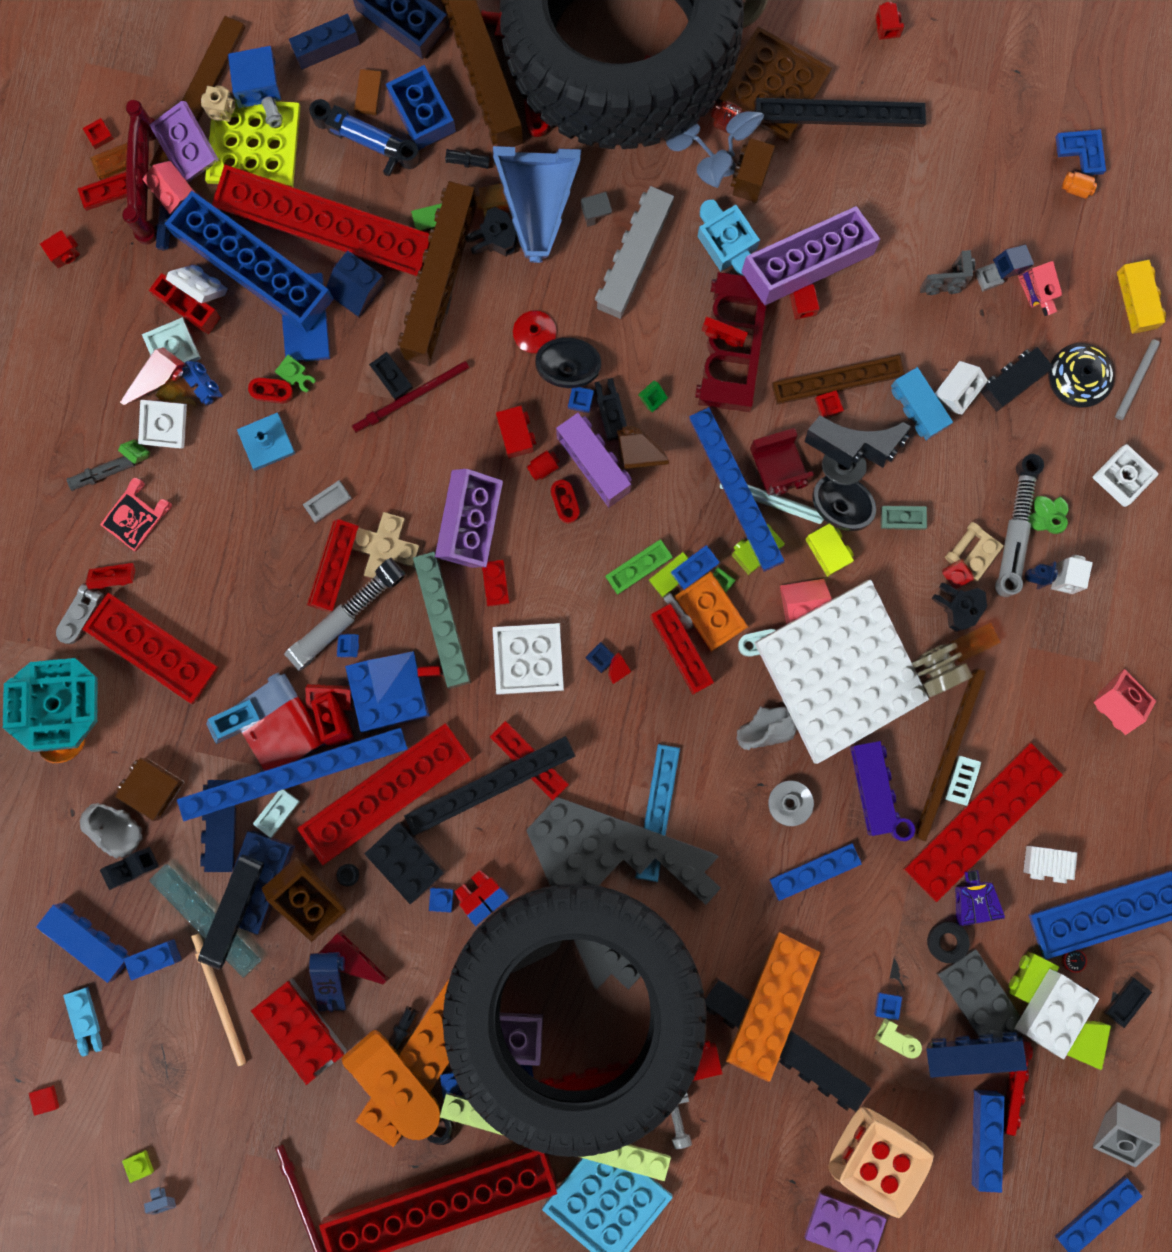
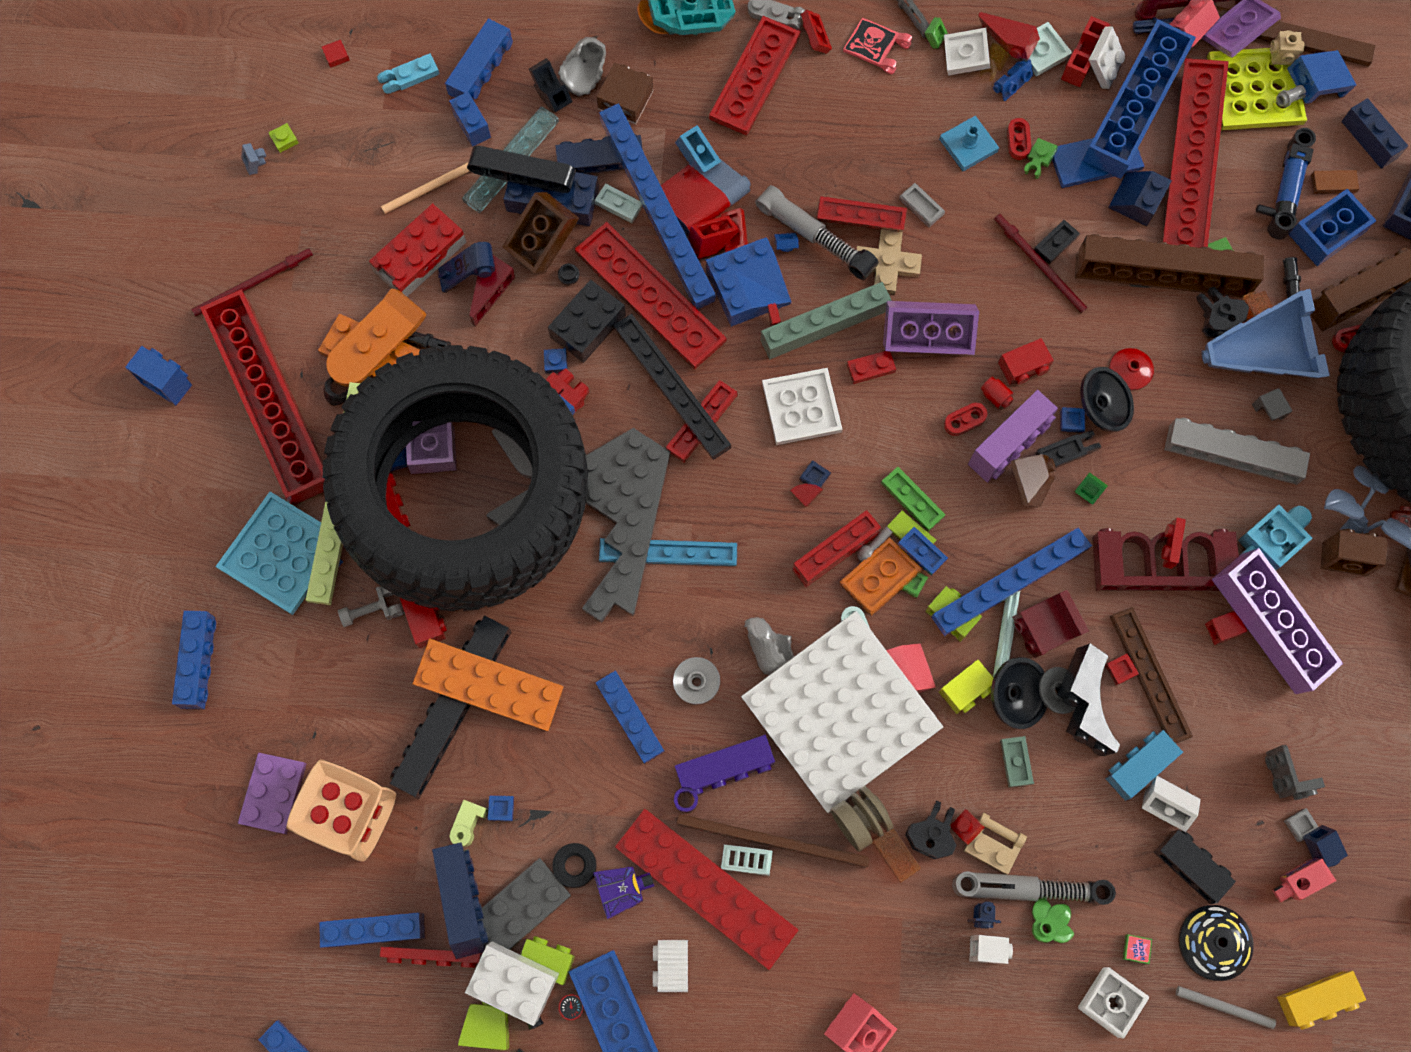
camera: 80 degrees right, 10 degrees down
none -> tile [1123,934,1152,964]

